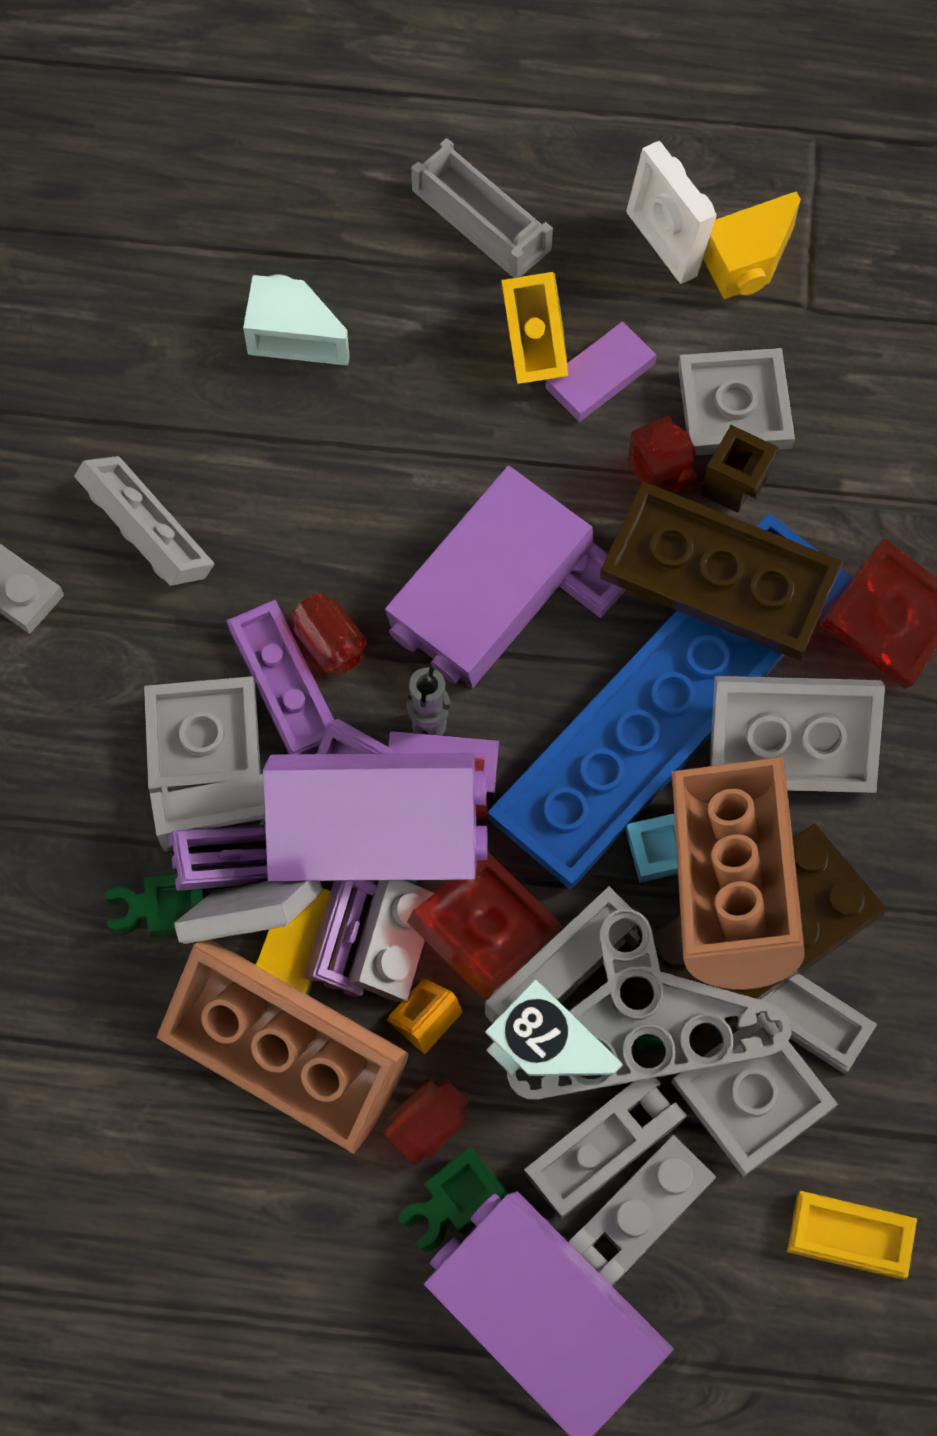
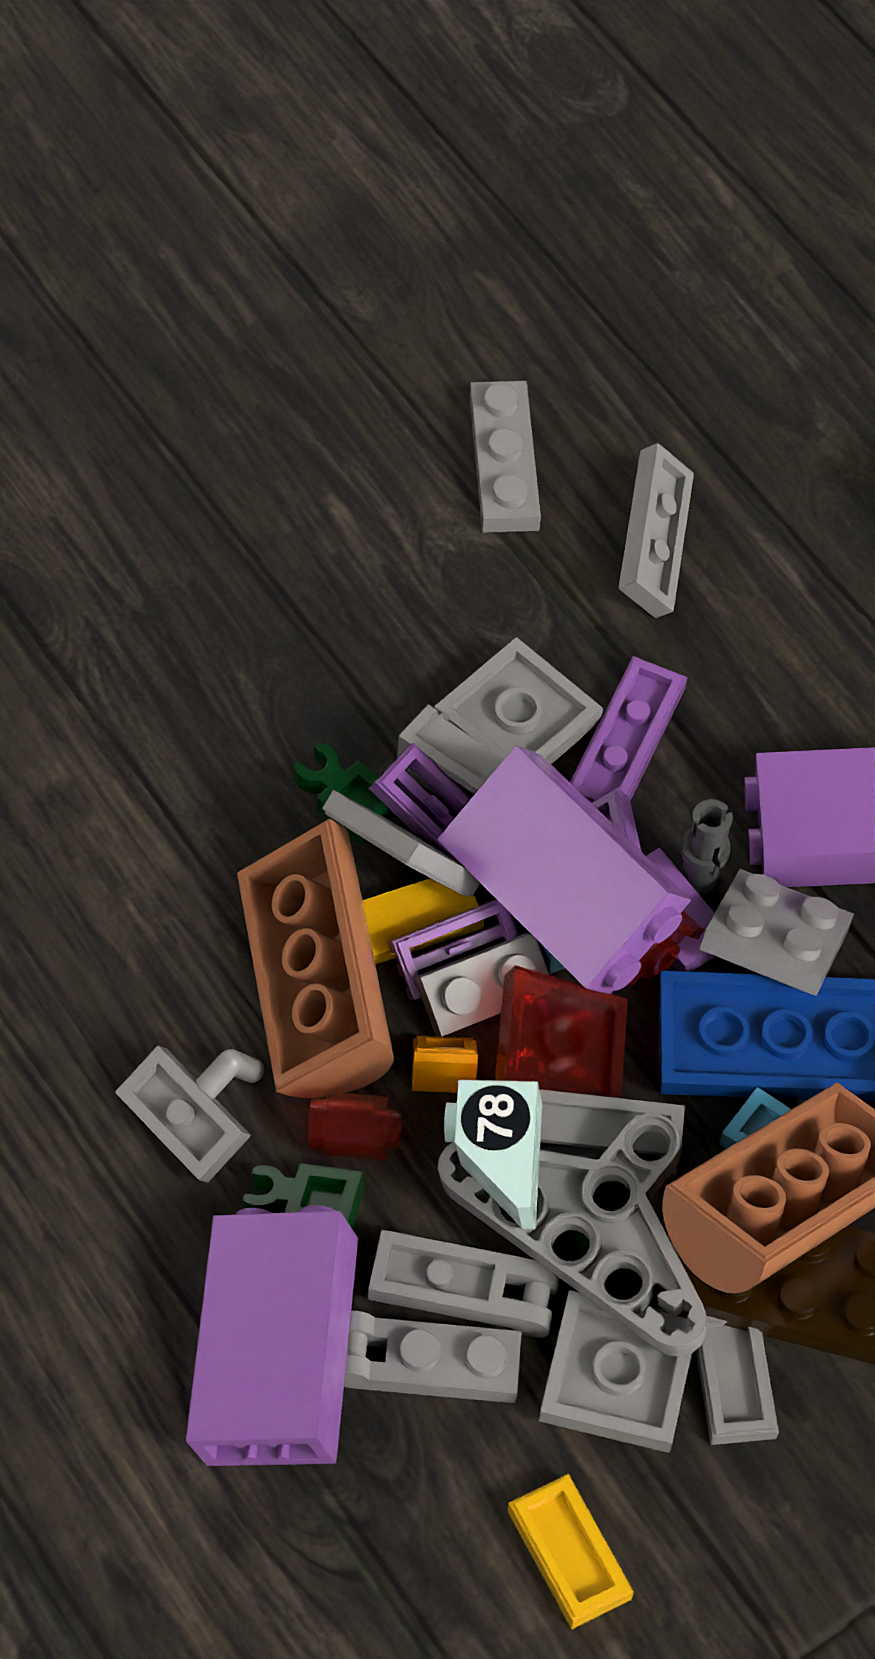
camera: 45 degrees right, 10 degrees down
clear red brick [290,592,367,674] -> none
none -> light grey plate [115,1046,264,1182]
none -> light grey plate [699,869,854,996]

